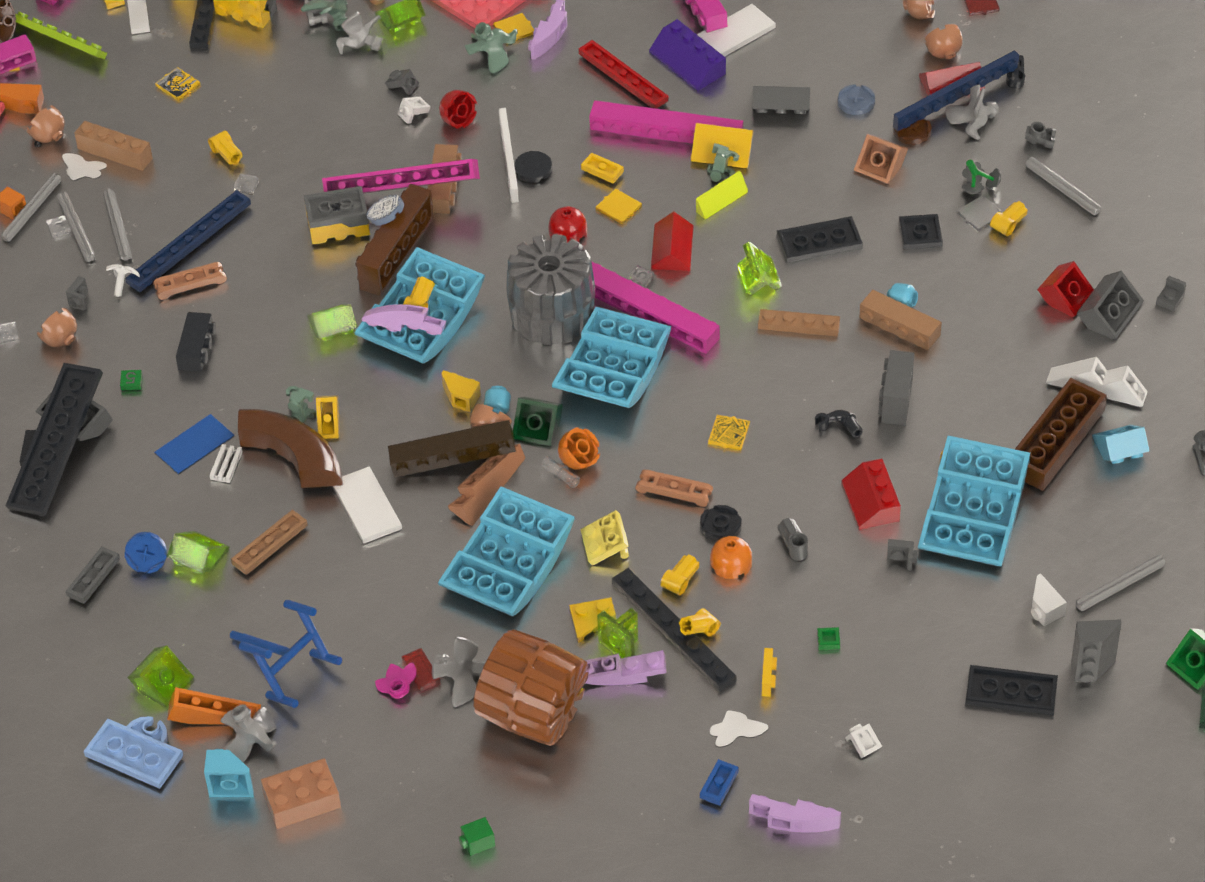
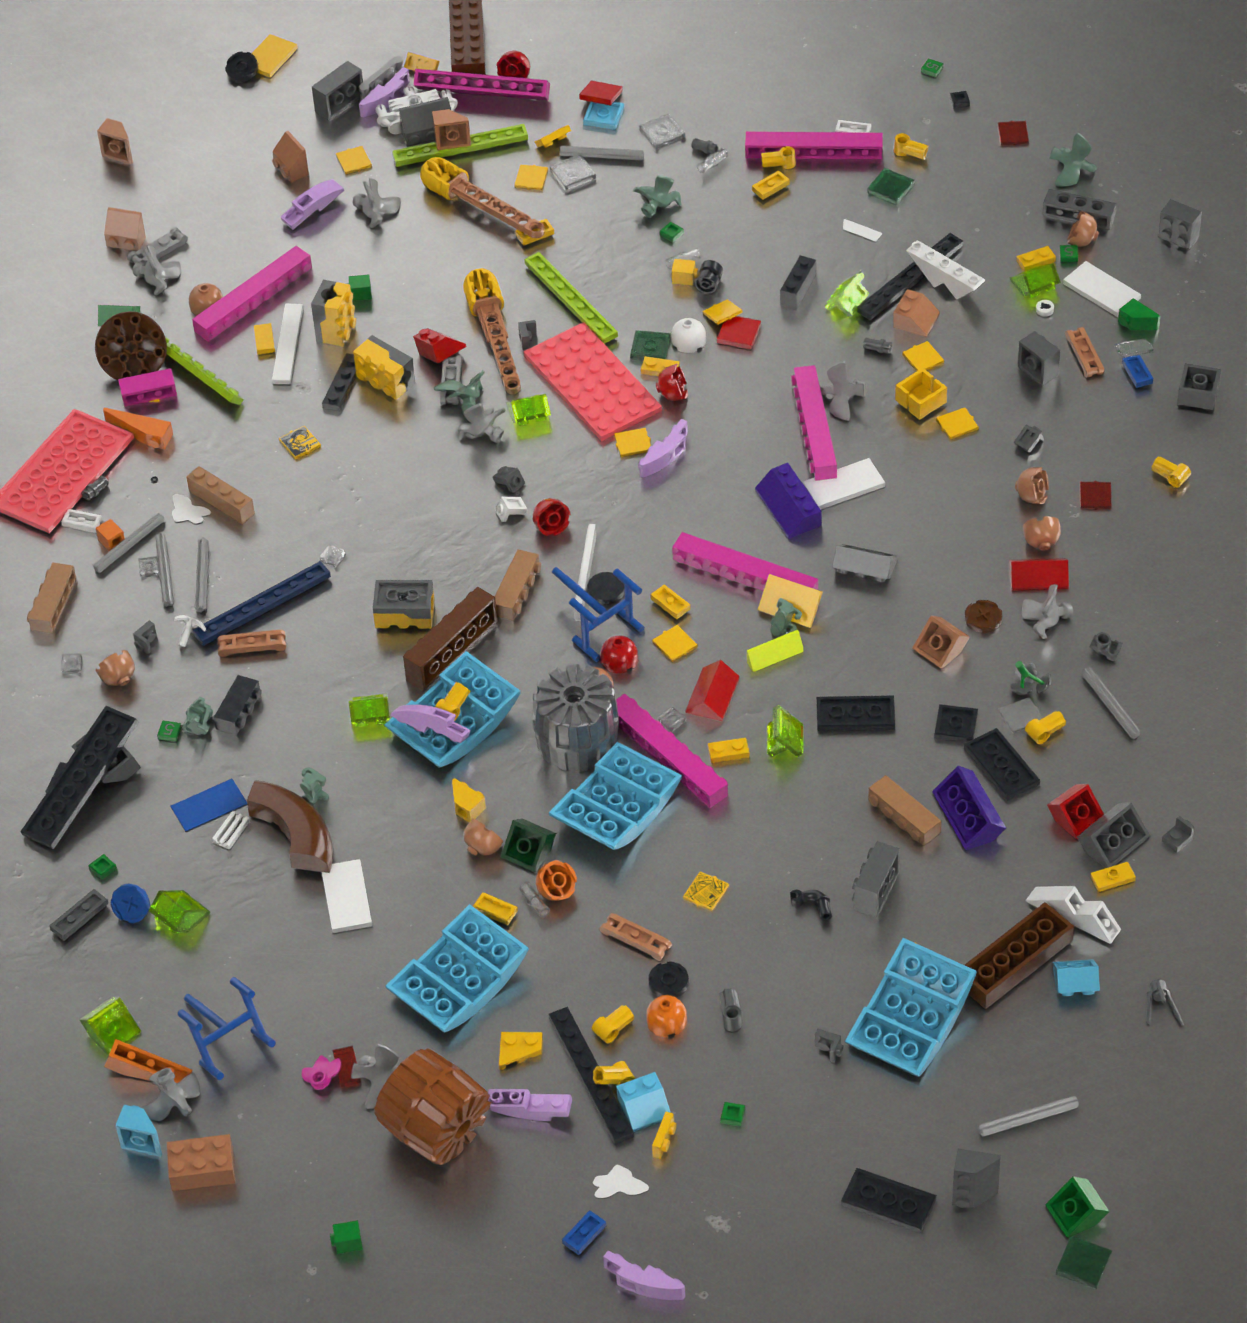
camera: 15 degrees right, 0 degrees up
nougat cylinder [27,105,65,143] -> none
light blue plate [84,716,184,789] -> none
yellow piece [208,130,243,165] -> none
medium nougat plate [231,509,308,575] -> none
yellow slope [316,395,339,439] -> none
dark pink brick [322,159,480,194] -> none
tile [366,195,404,226] -> none
dark brown brick [388,420,516,477] -> none
nougat wedge [448,444,525,526] -> none
sand green animal [465,22,518,74] -> none
medium azure head [484,386,511,414] -> none
red plate [578,40,669,109] -> none
light yellow plate [580,510,629,565] -> none
clear neon green bracket [597,608,638,658] -> none
medium nougat plate [758,309,840,336] -> none
sand blue tile [838,84,875,115] -> none
red slope [841,458,901,530] -> none
white bracket [845,724,882,758] -> none
medium azure head [887,283,918,308] -> none
dark blue plate [893,50,1019,132] -> none
black piece [1006,55,1026,89] -> none
white slope [1031,574,1067,626] -> none
none -> green tile [88,854,117,880]
none -> sand green piece [182,697,213,735]
none -> yellow plate [473,892,518,925]
none -> blue piece [552,567,645,662]
none -> medium azure slope [616,1072,671,1132]
none -> yellow plate [708,738,750,763]
none -> dark purple slope [932,766,1006,850]
none -> black tile [964,728,1040,801]
none -> yellow plate [1090,862,1136,892]

